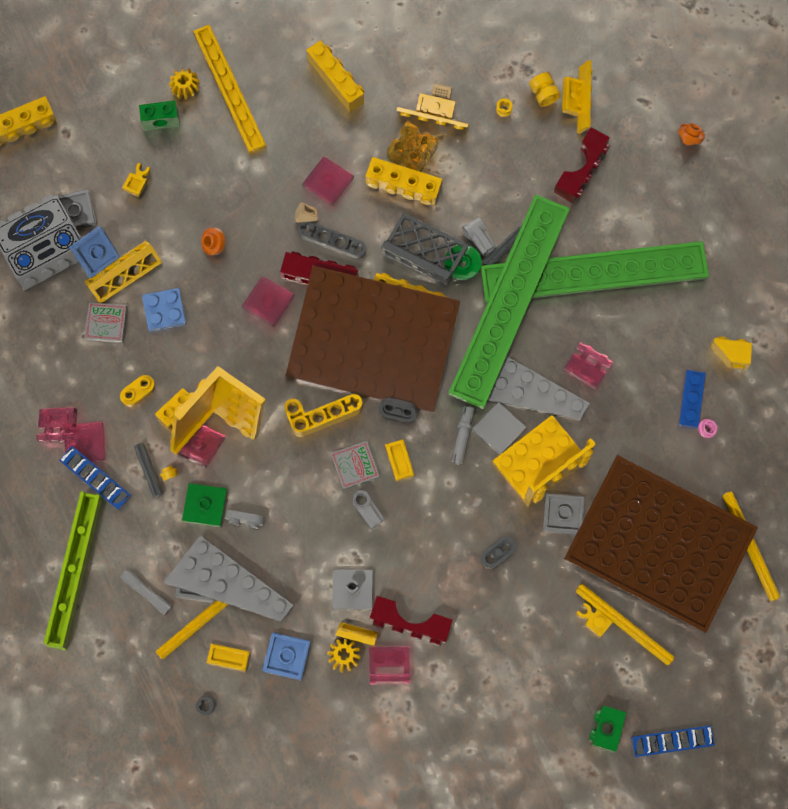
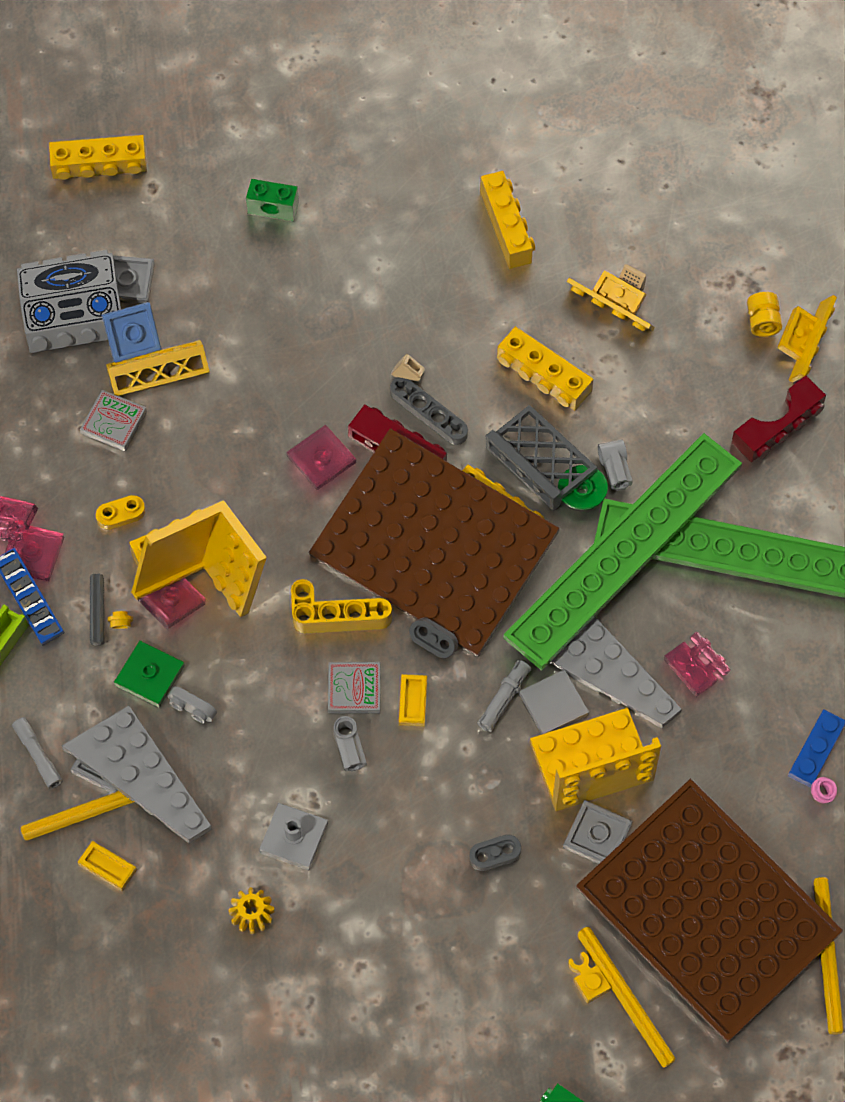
camera: 20 degrees right, 10 degrees down
yellow plate [122,163,151,198] -> none
medium blue plate [142,288,186,333] -> none
yellow gear [169,68,200,100] -> none
yellow tile [193,24,267,154] -> none
dark grey bush [196,696,215,715] -> none
orange plate [201,228,225,255] -> none
medium blue plate [262,632,311,681] -> none
clear pink plate [302,156,354,206] -> none
yellow tile [336,622,378,646] -> none
clear pink plate [369,647,410,684] -> none
dark red arch [370,596,453,646] -> none
clear yellow brick [387,121,438,172] -> none
dark grey axle [483,226,521,265] -> none
yellow bush [496,98,513,117] -> none

